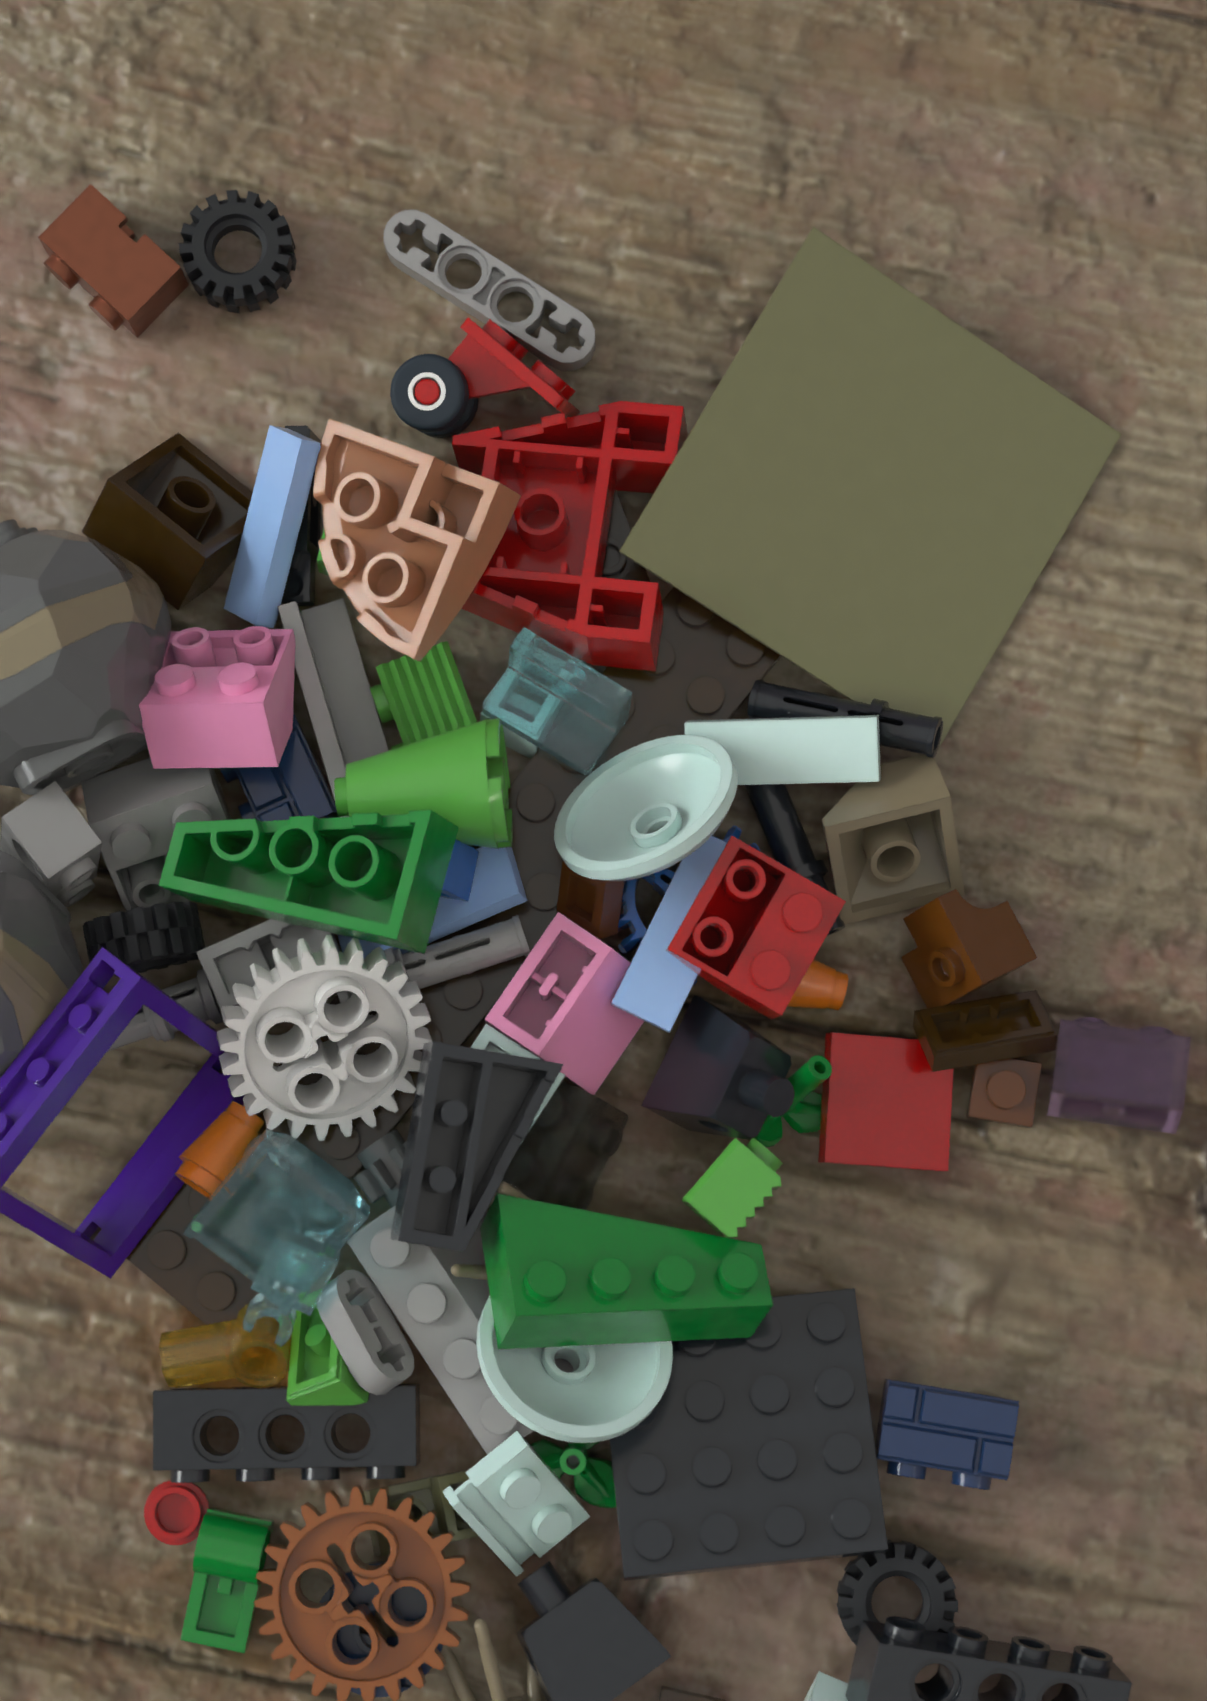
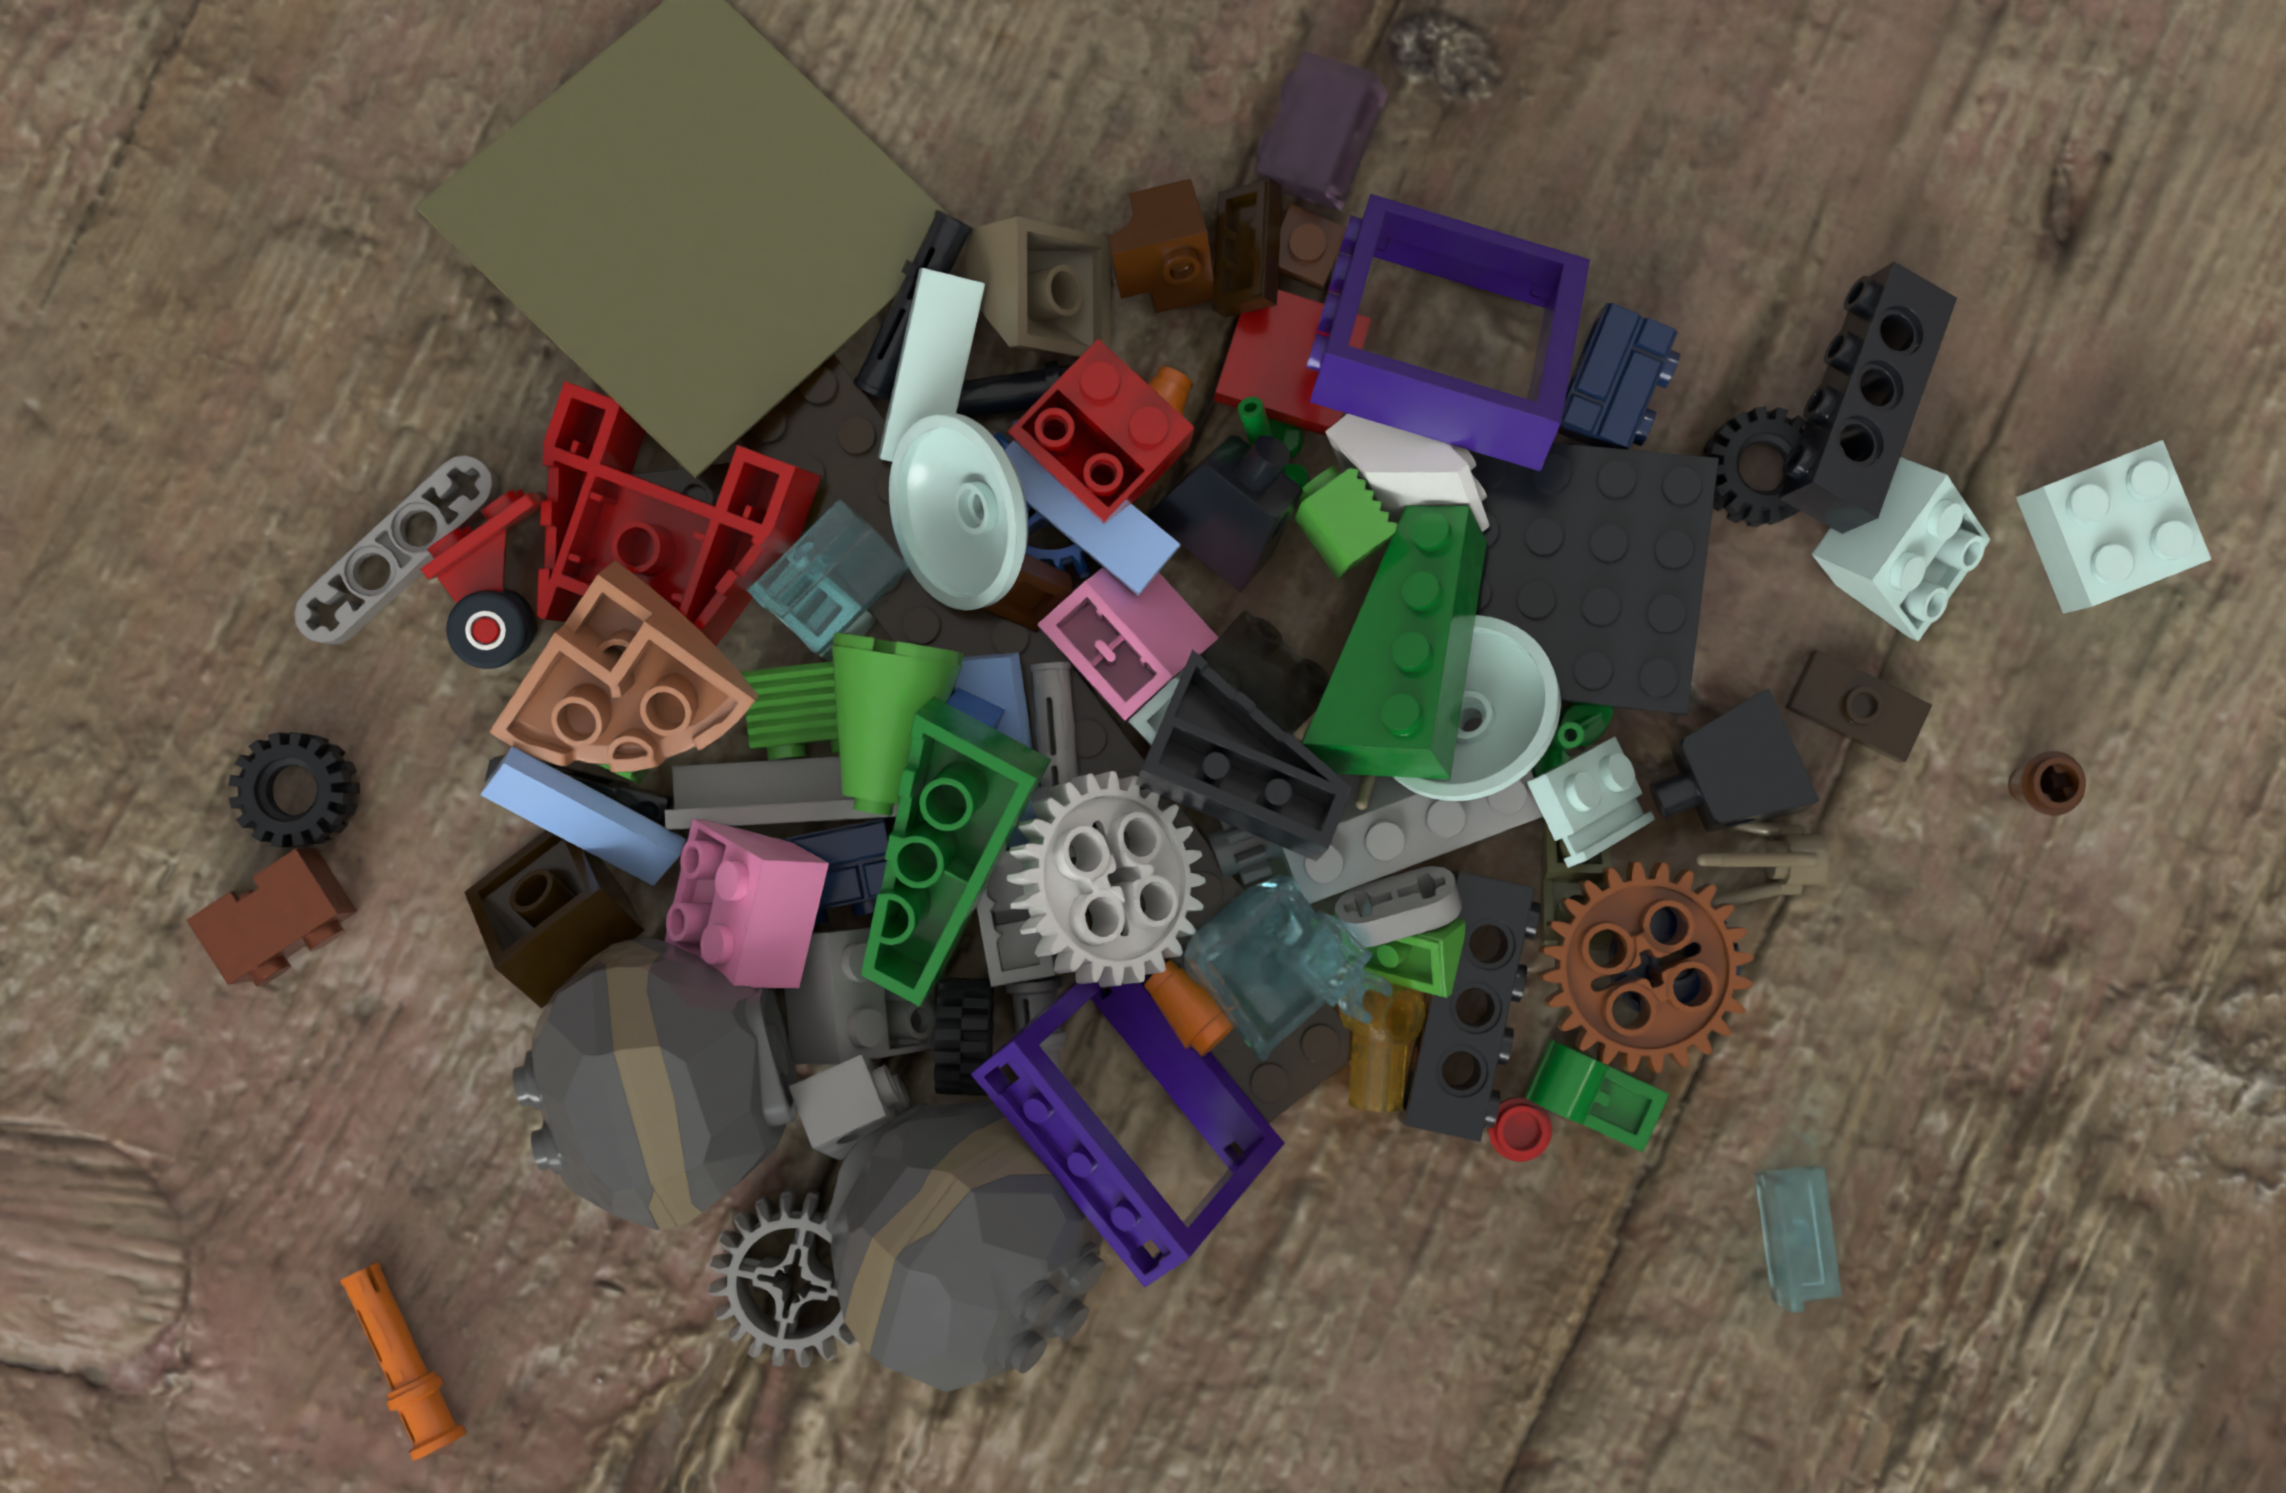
camera: 85 degrees left, 5 degrees up
none -> dark purple window [1306,194,1590,471]
none -> white slope [1325,414,1490,532]

